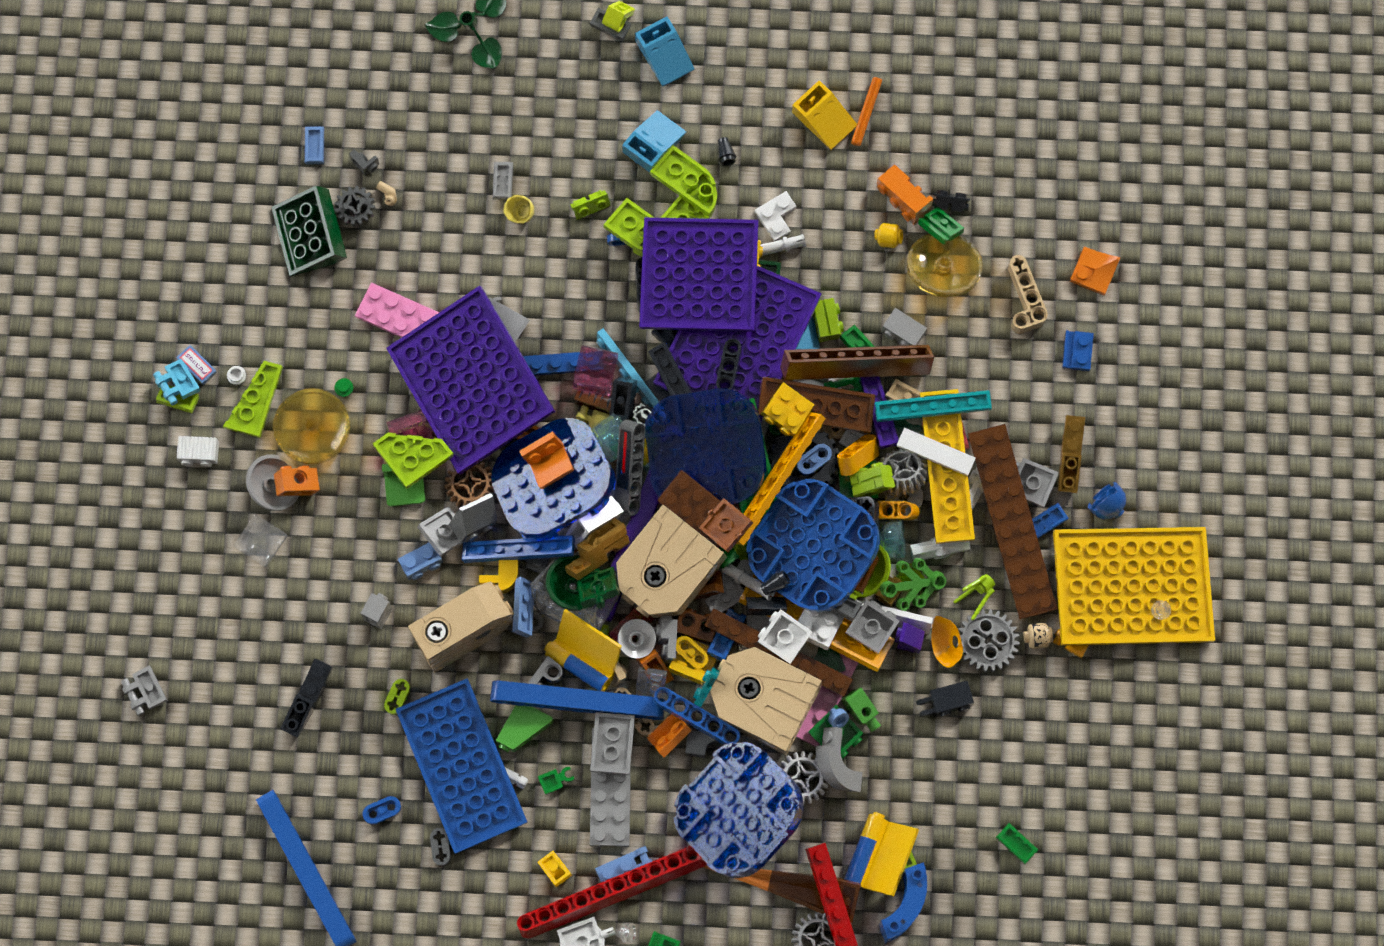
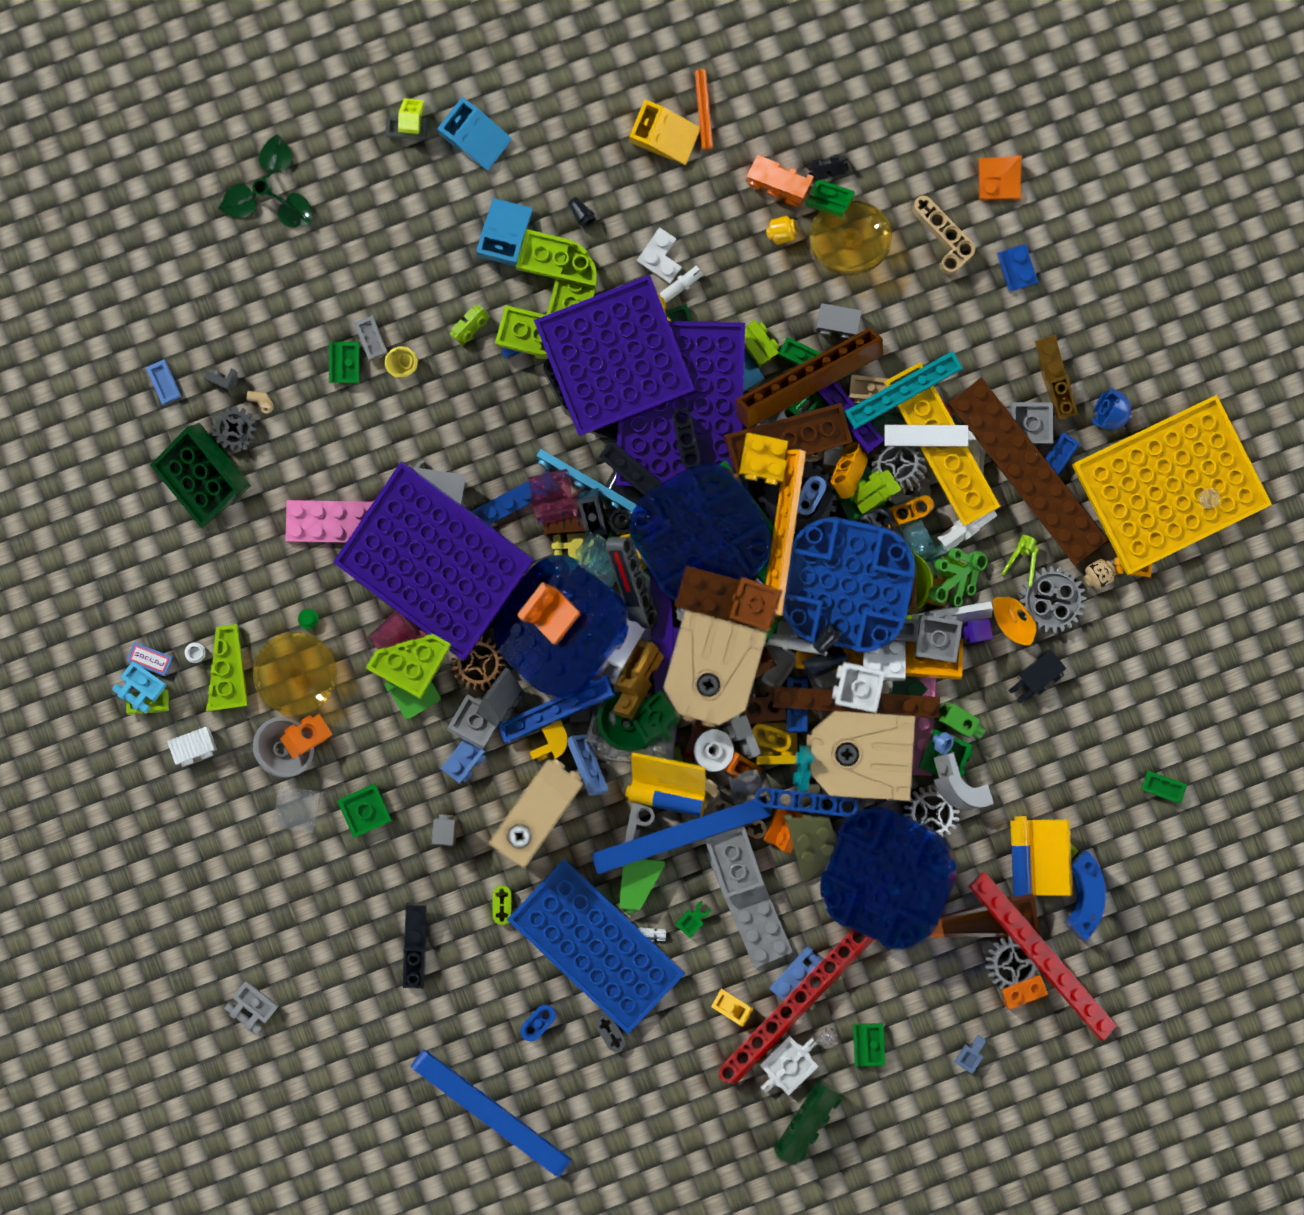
camera: 25 degrees left, 10 degrees up
none -> green plate [329,342,360,384]
none -> green plate [337,783,392,838]
none -> olive wing [784,815,839,882]

